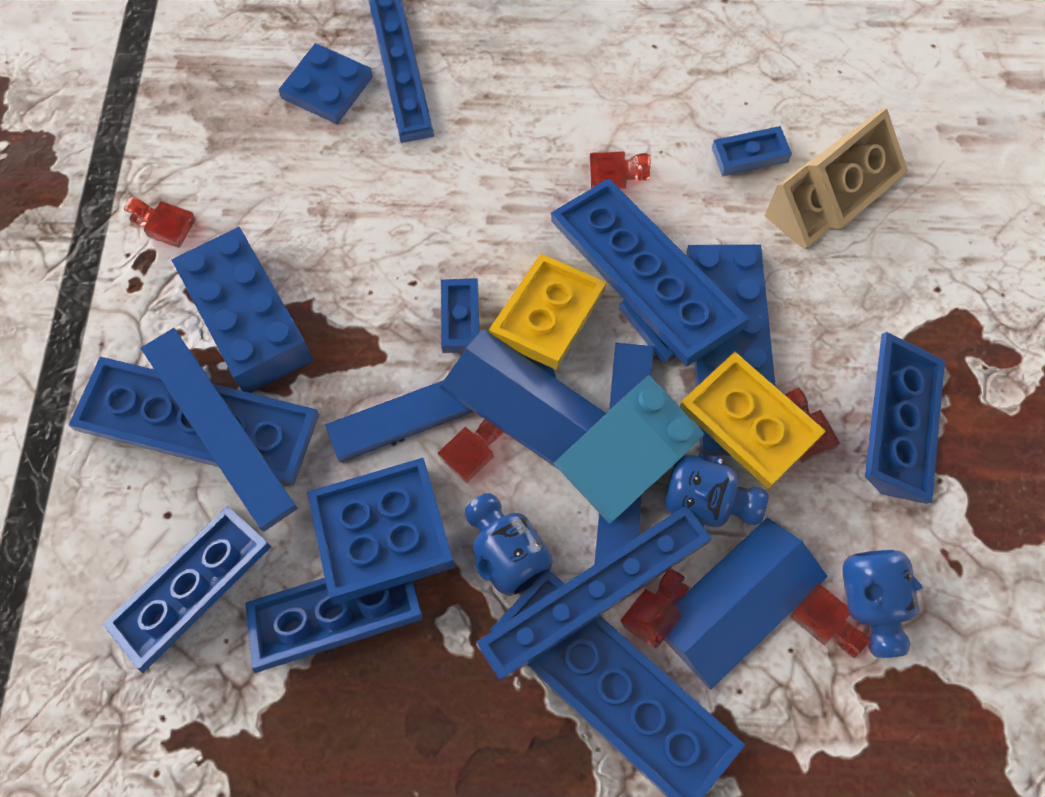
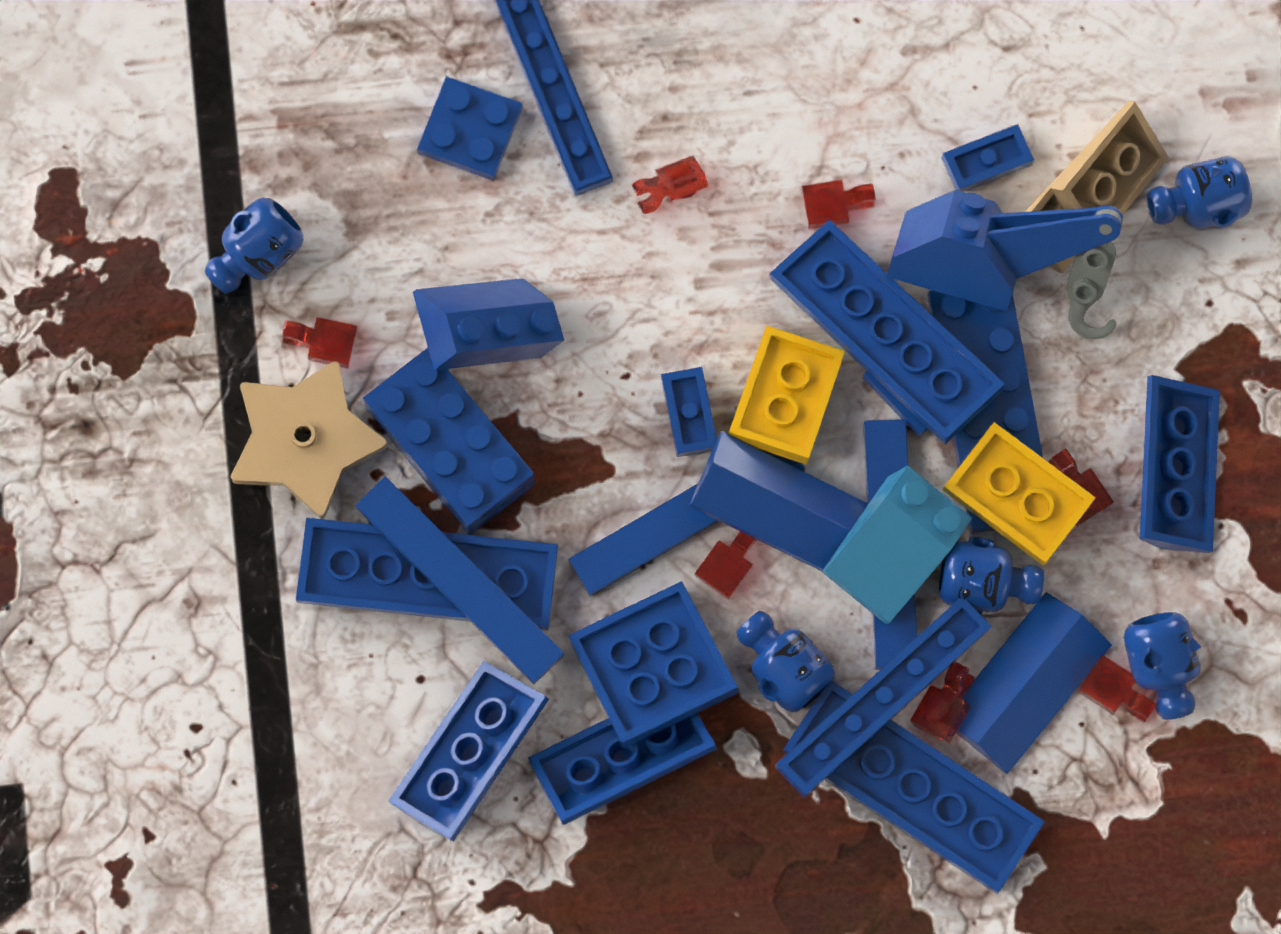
camera: 15 degrees left, 10 degrees up
none -> blue piece [205,198,303,293]
none -> tan plate [231,361,388,519]
none -> blue slope [413,278,564,371]
none -> clear red plate [632,155,709,214]
none -> blue slope [886,190,1123,339]
none -> blue piece [1146,156,1252,229]

